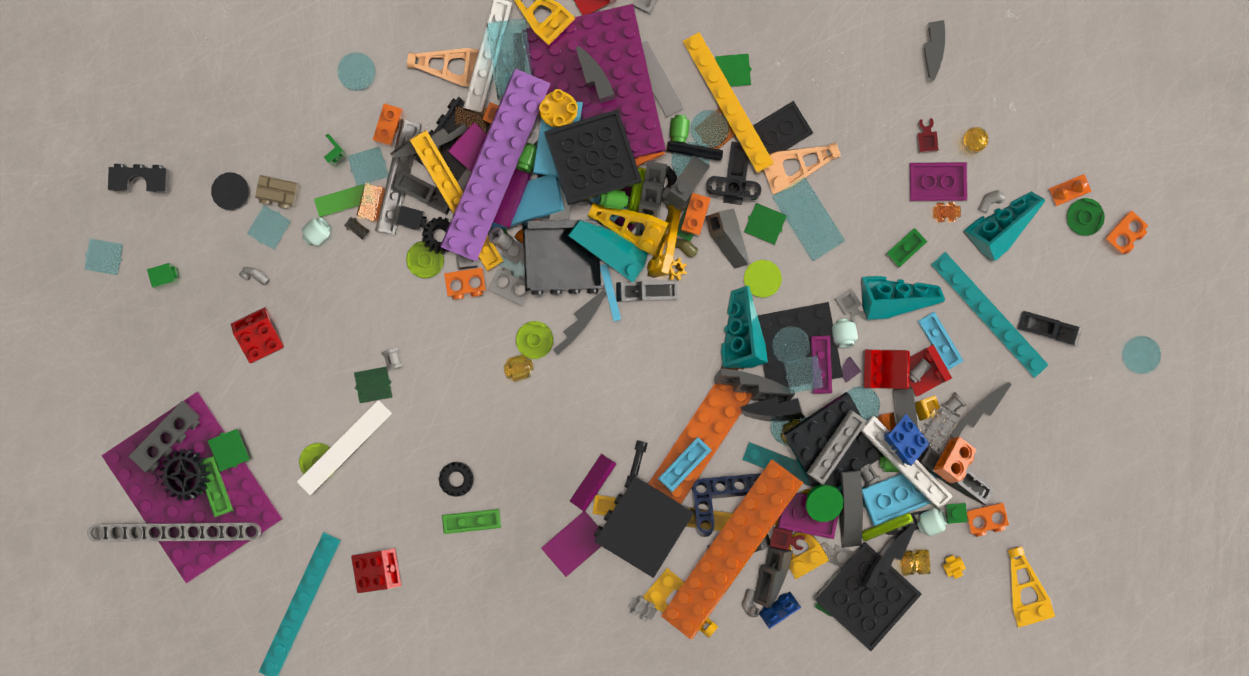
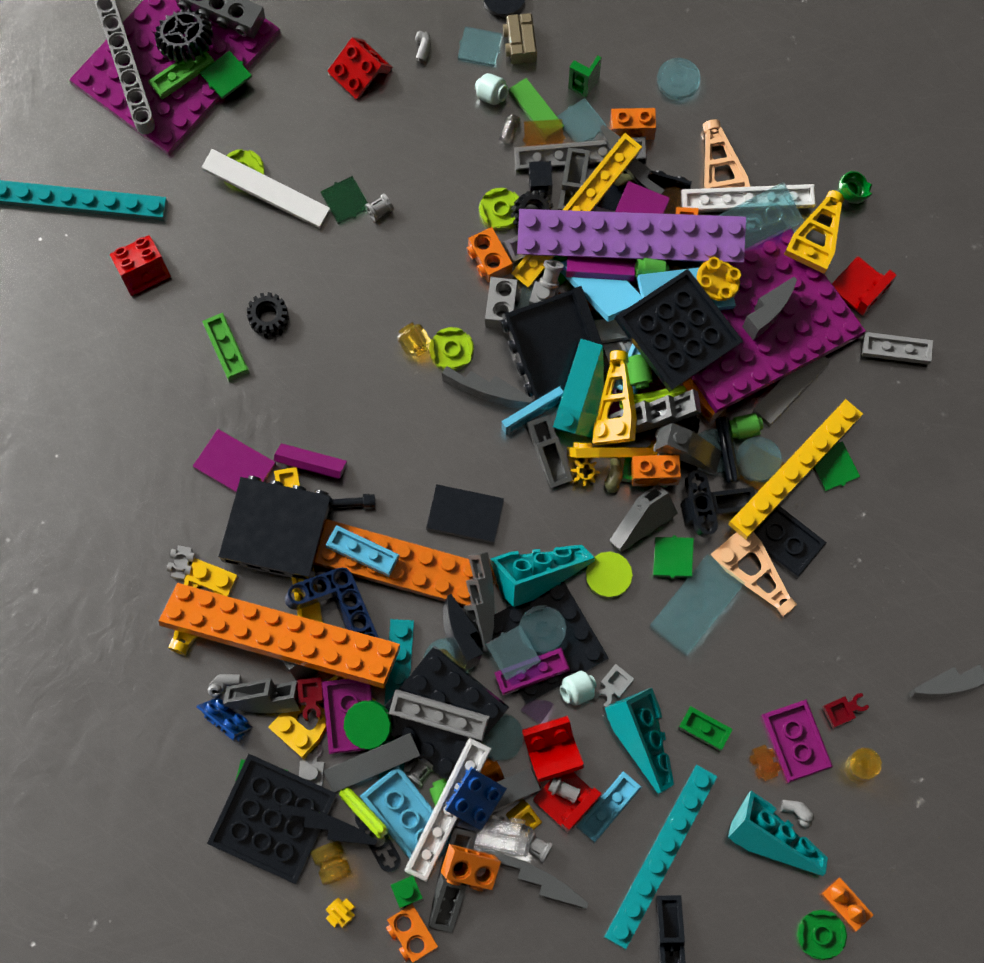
camera: 70 degrees right, 15 degrees down
light aqua head [917,508,948,536] -> none
none -> black tile [426,484,504,544]

